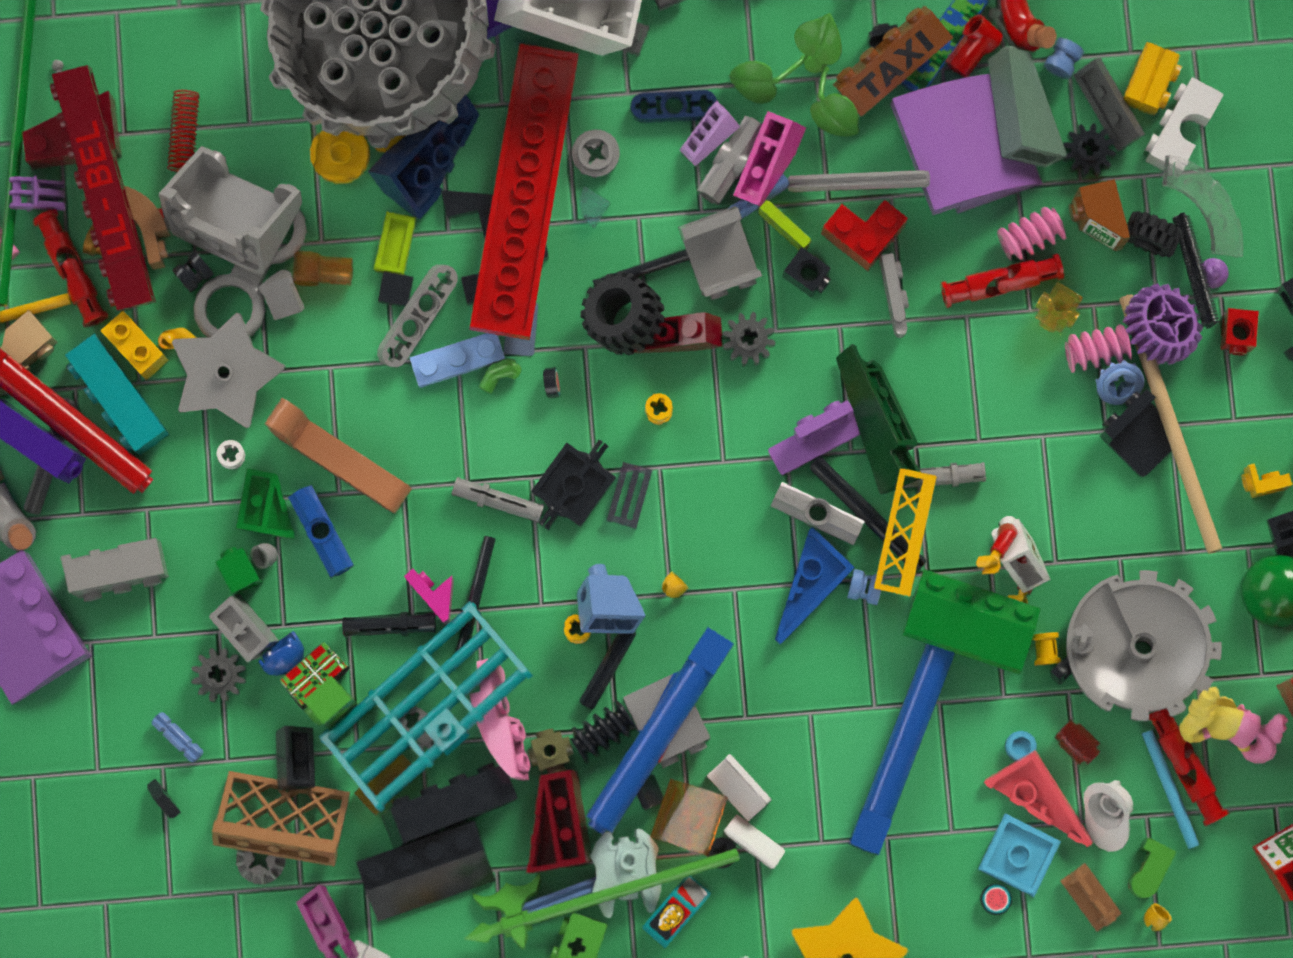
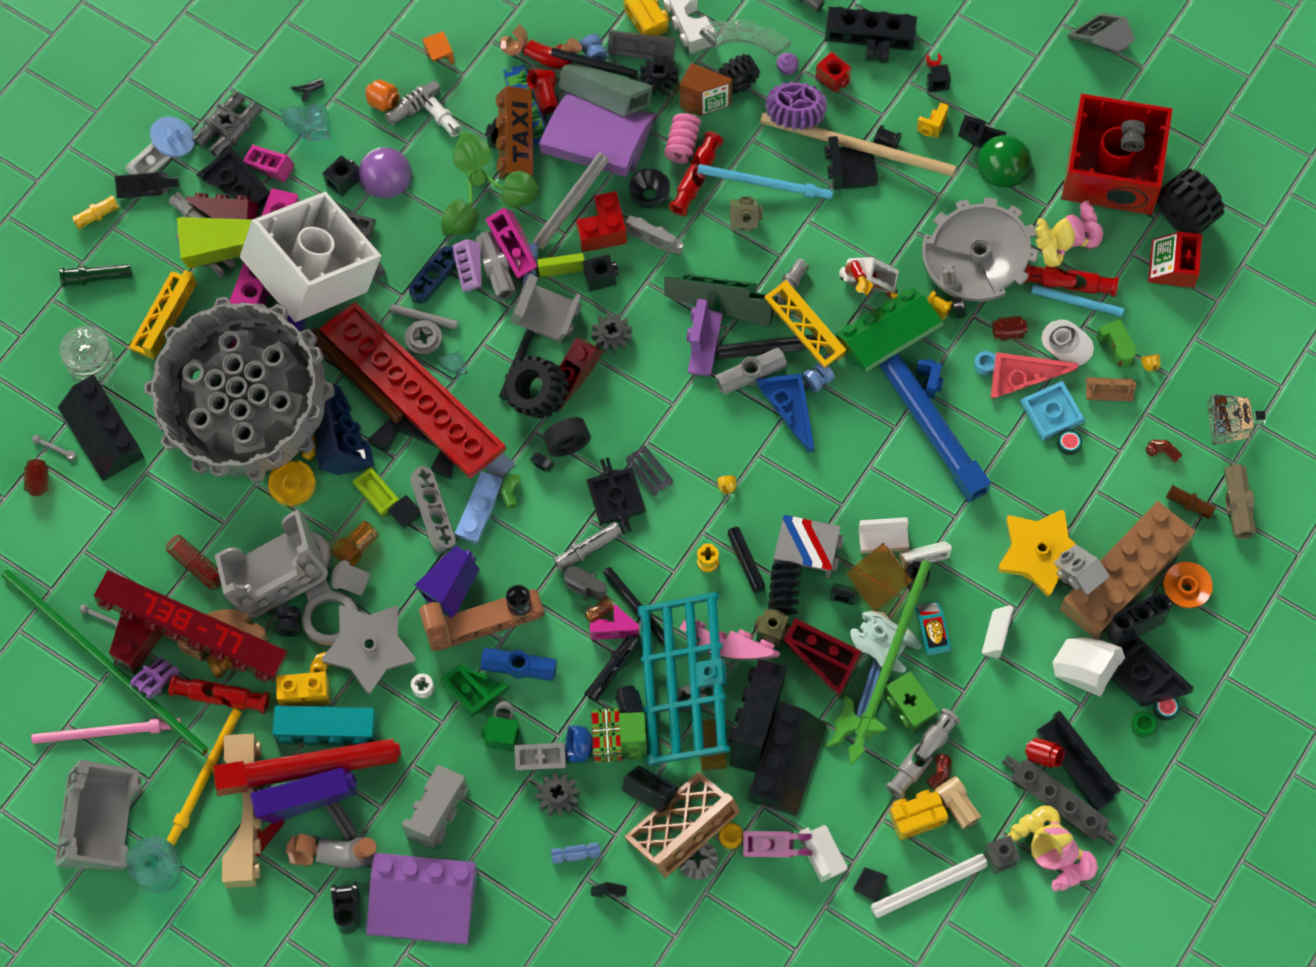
camera: 50 degrees left, 15 degrees down
medium blue torso [577,564,646,634] -> none
blue brick [586,627,734,835] -> none
yellow bush [645,393,673,425] -> none
clear yellow brick [1035,281,1083,333] -> none
bright pink piece [1065,324,1132,373] -> none
light blue gear [1096,360,1144,405] -> none
black axle [1172,212,1220,329] -> none
none -> reddish brown axle [311,328,404,423]
none -> light grey bar [390,304,459,330]
none -> dark purple slope [415,546,480,618]
none -> black wheel [506,585,532,616]
none -> black tyre [543,417,591,457]
none -> black bar [550,47,638,79]
none -> dark grey arm [564,566,607,601]
none -> clear orange pin [584,595,615,623]
none -> black brick [615,685,645,715]
none -> black piece [629,169,670,208]
none -> medium azure bar [697,164,833,199]
none -> yellow tile [719,823,744,850]
none -> olive brick [730,196,763,231]
none -> black bush [873,125,902,149]
none -> blue bracket [916,359,944,399]

